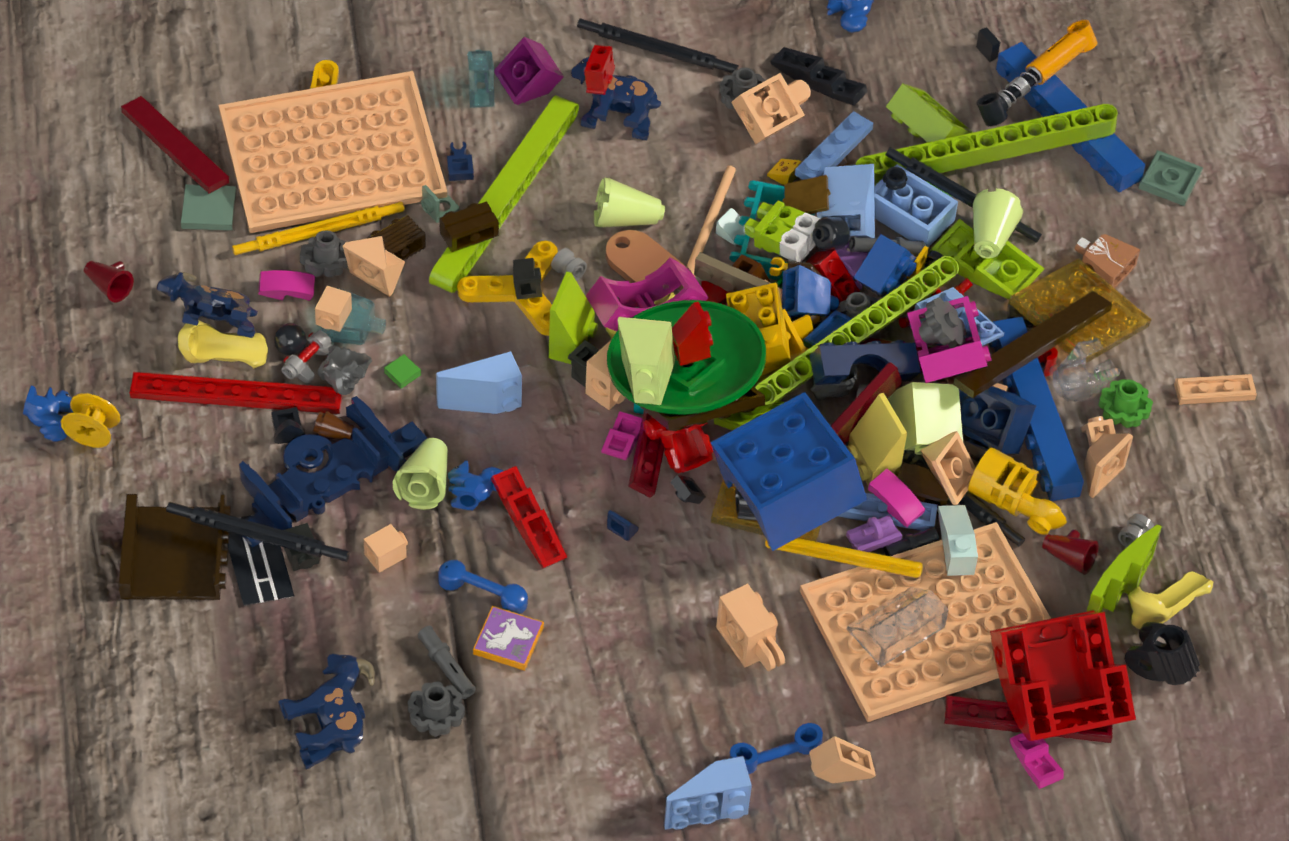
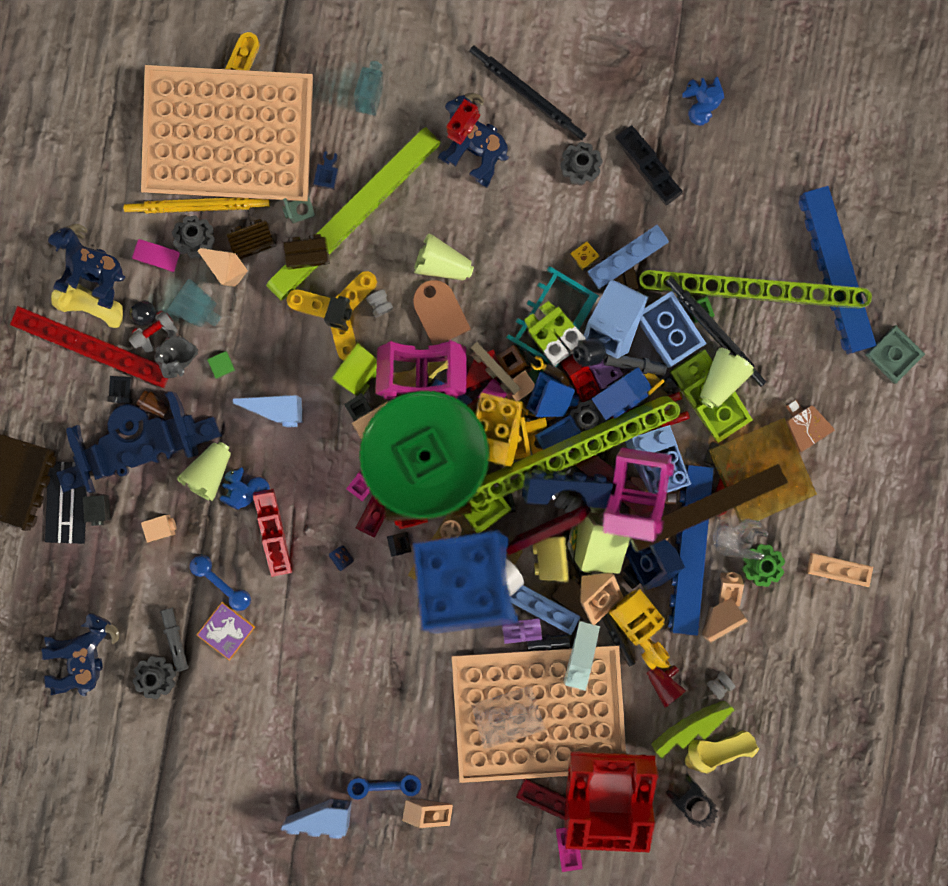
camera: 20 degrees right, 35 degrees up
dark red piece [84,261,134,303] -> none
dark red tile [121,96,229,194] -> none
black axle [166,502,350,562] -> none
sand green tile [181,184,236,230] -> none
light nougat brick [315,286,352,332] -> none
magenta slope [493,37,564,105] -> none
yellowish green slope [618,317,675,405] -> none
red slope [672,301,713,366] -> none
light nougat bar [678,165,736,290] -> none
light aqua slope [716,208,745,246] -> none
light nougat brick [716,584,785,671] -> none
light nougat brick [731,73,810,144] -> none
yellow axle [765,538,923,578] -> none
pearl gold piece [783,175,831,214] -> none
dark pink slope [868,469,925,527] -> none
black plate [883,167,908,190] -> none
lime slope [886,83,973,143] -> none
dark grey plant [919,297,967,348] -> none
piece [976,20,1098,127] -> none
black tile [976,27,1001,62] -> none

